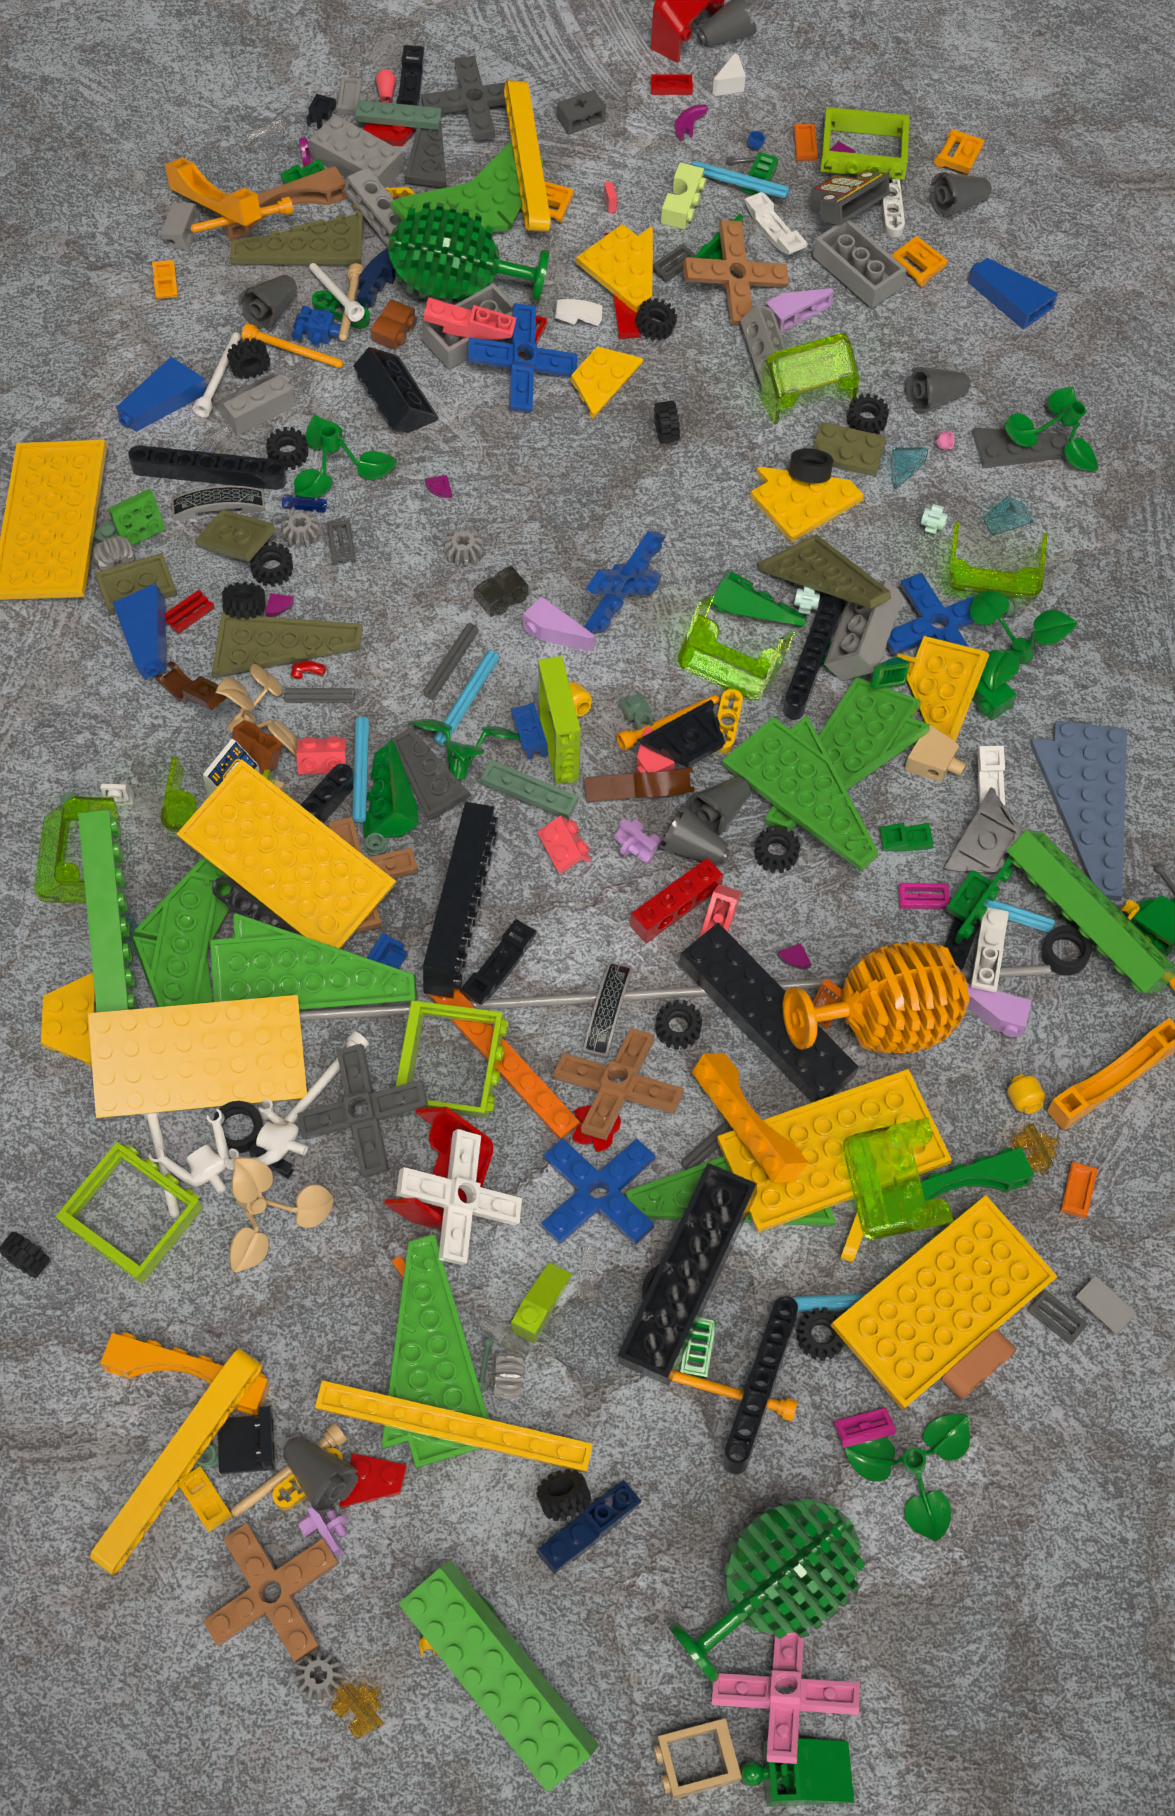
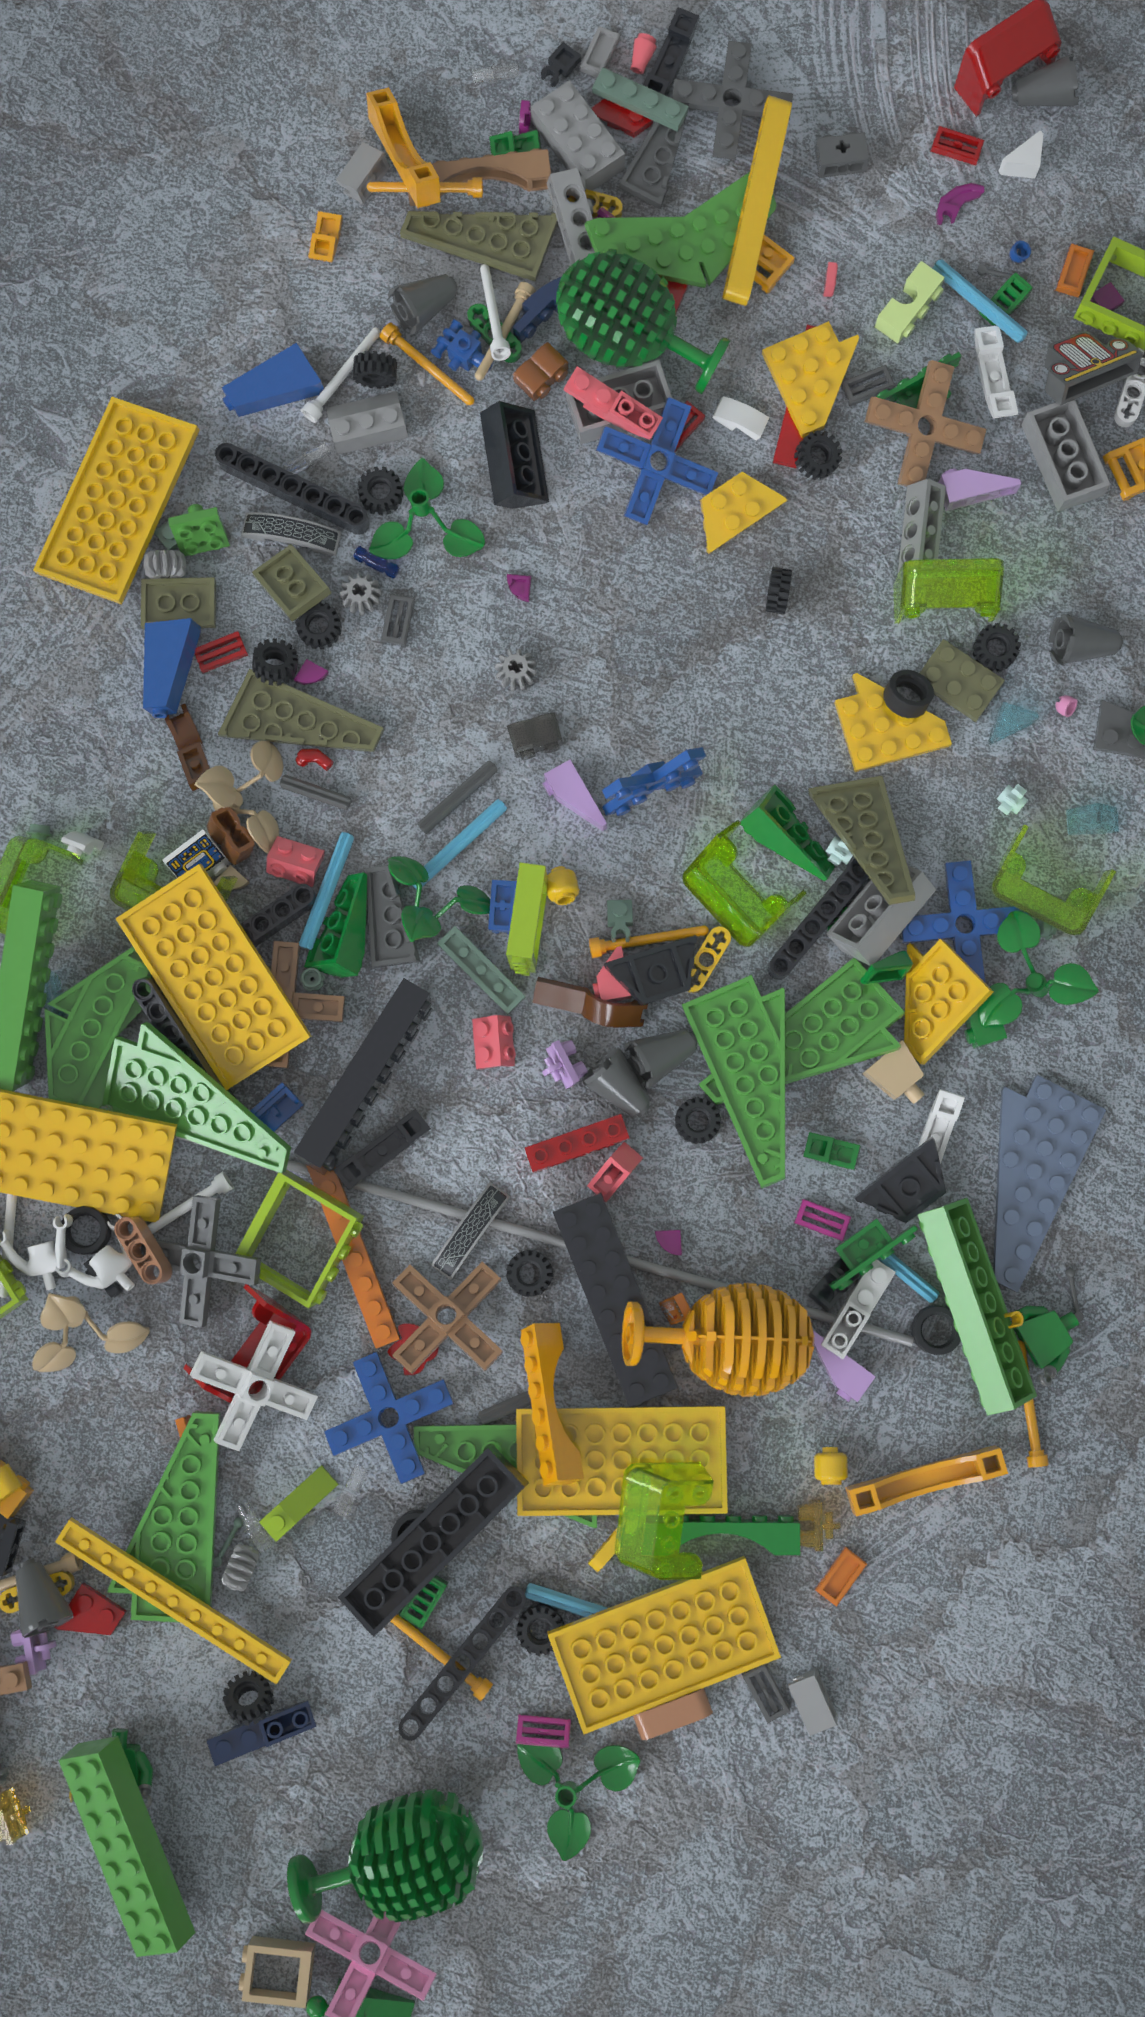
camera: 30 degrees right, 20 degrees up
none -> nougat beam [114,1216,172,1284]

